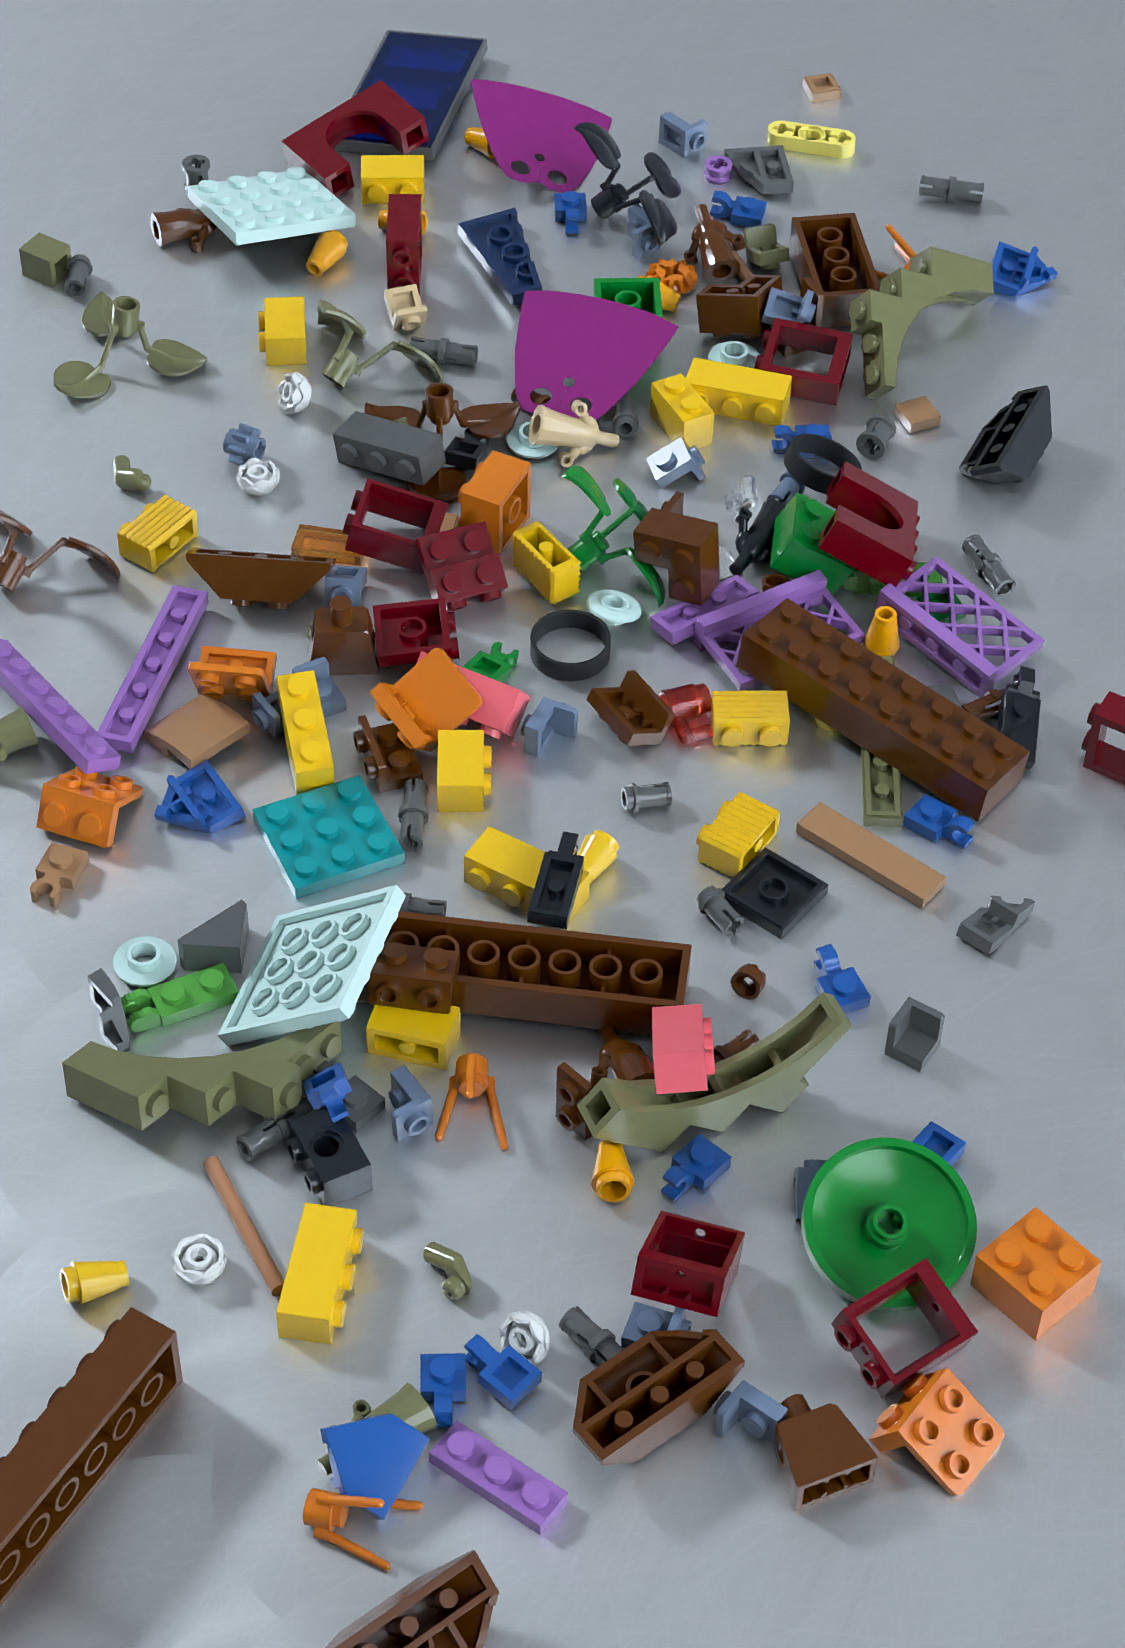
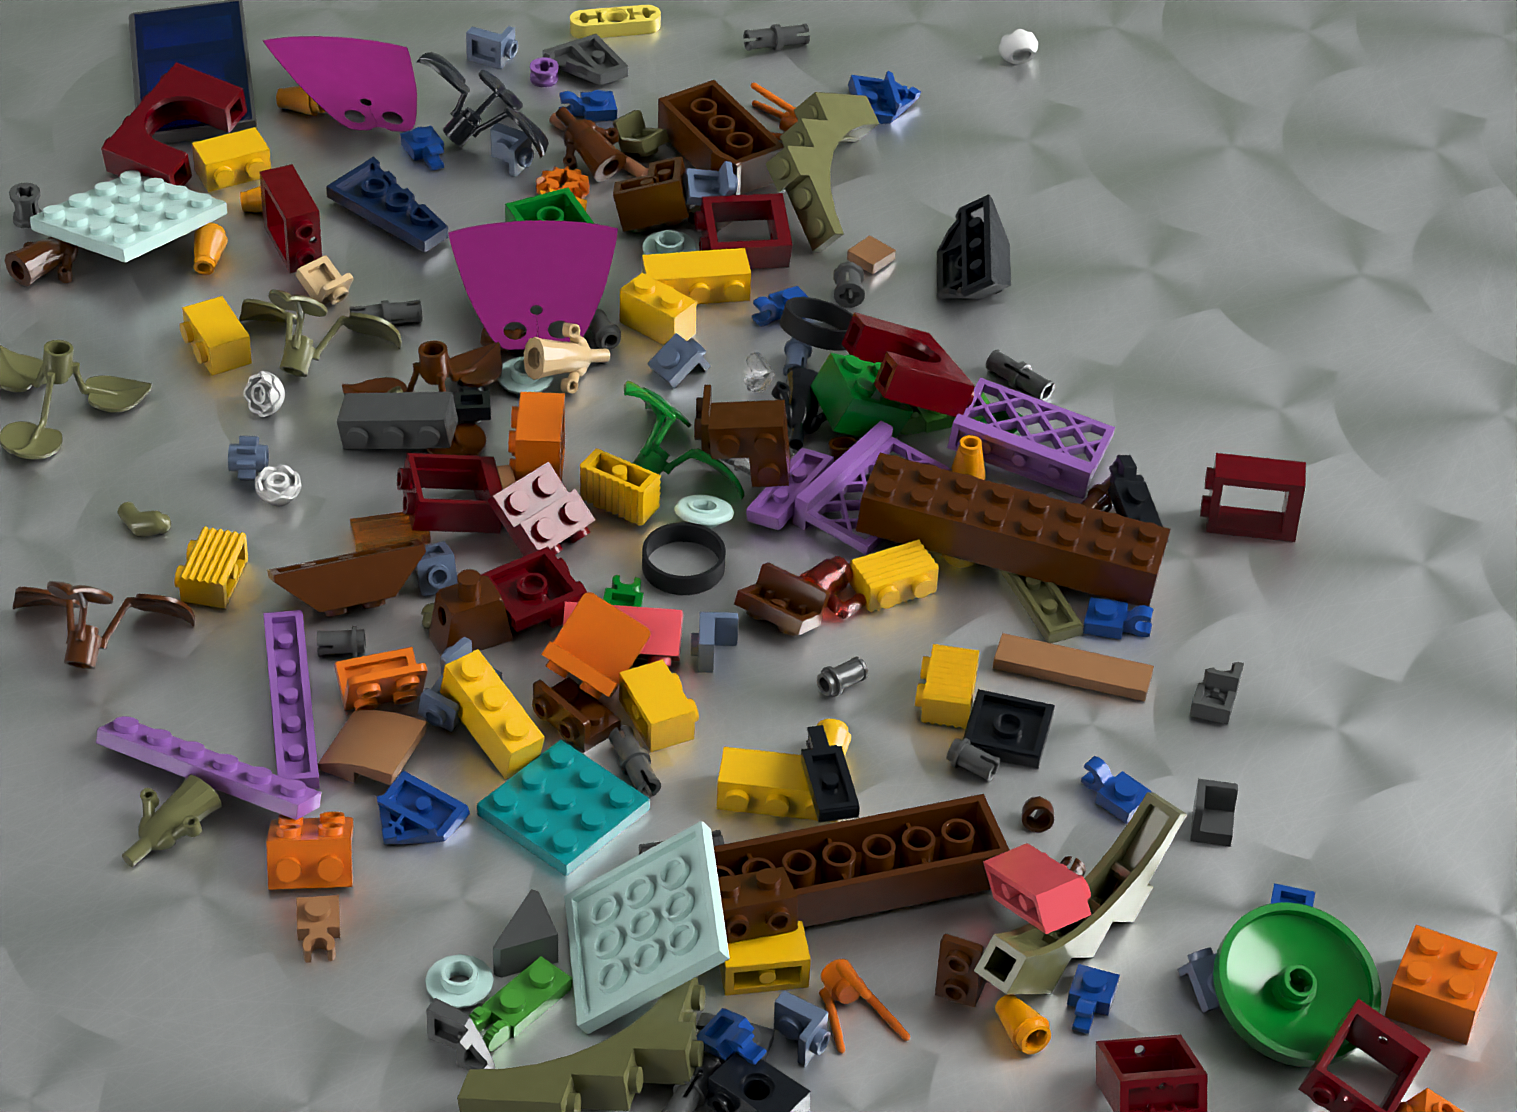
camera: 25 degrees left, 5 degrees down
reddish brown piece [589,1025,655,1087] -> none
none -> dark grey pin [317,626,366,657]

